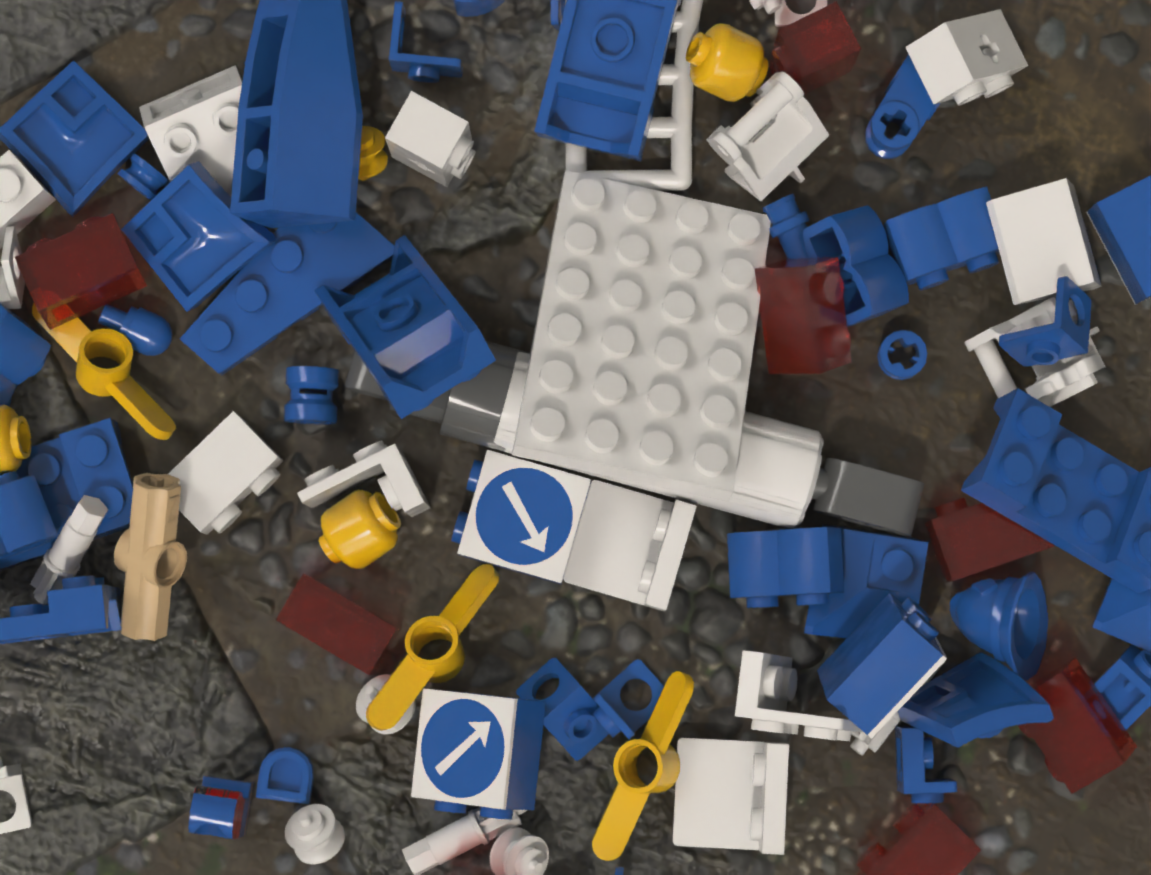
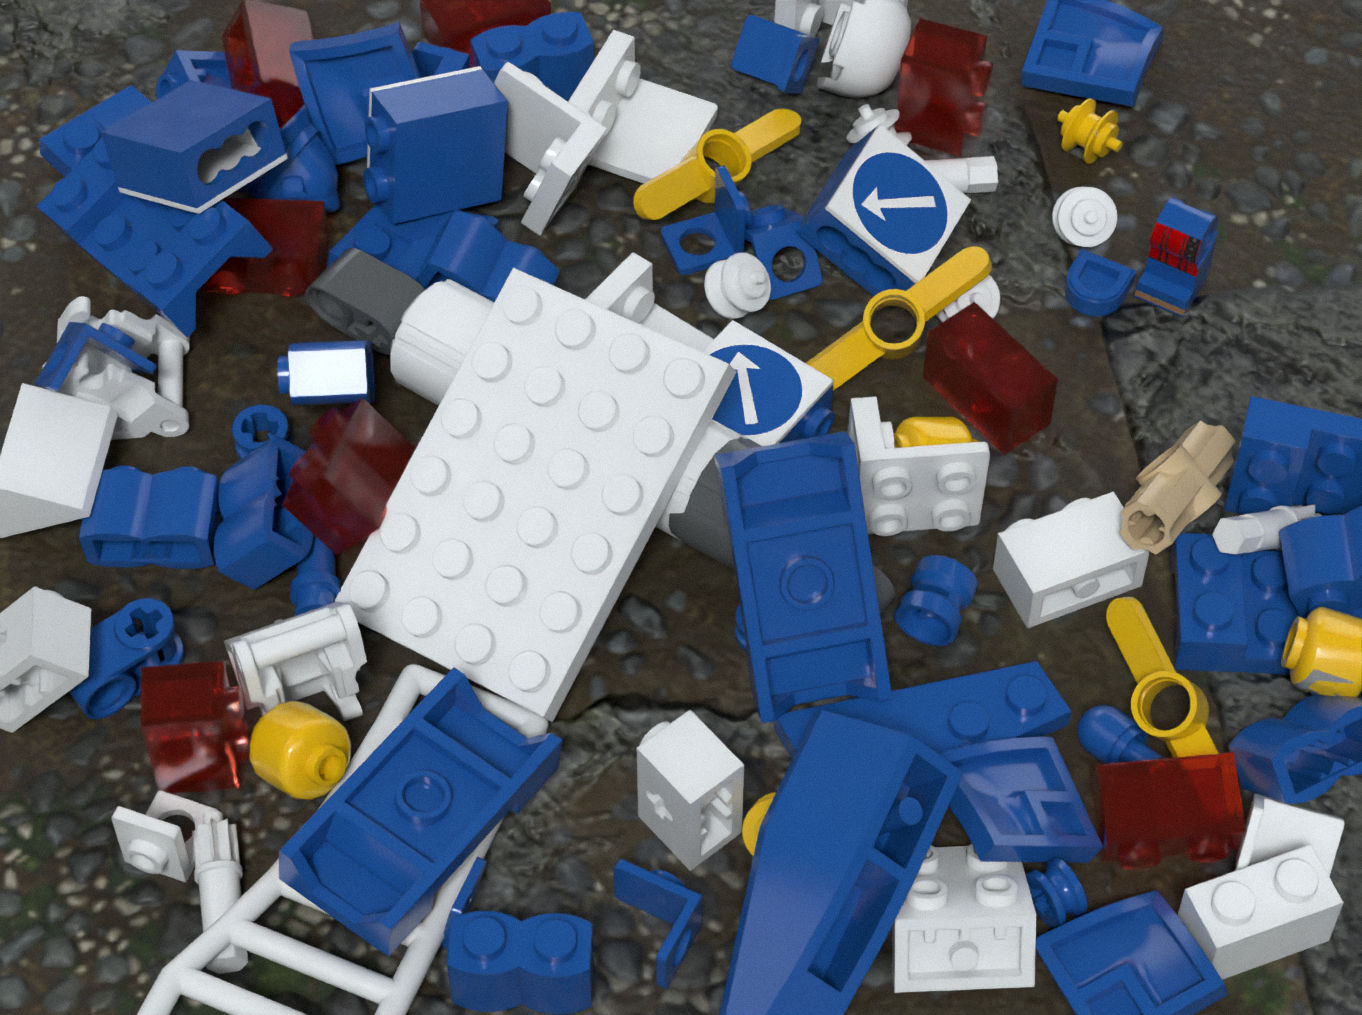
camera: 160 degrees left, 30 degrees down
none -> blue piece [101,80,288,214]
none -> brick [277,340,375,406]
none -> blue brick [470,12,594,101]
none -> white wheel [704,253,771,319]

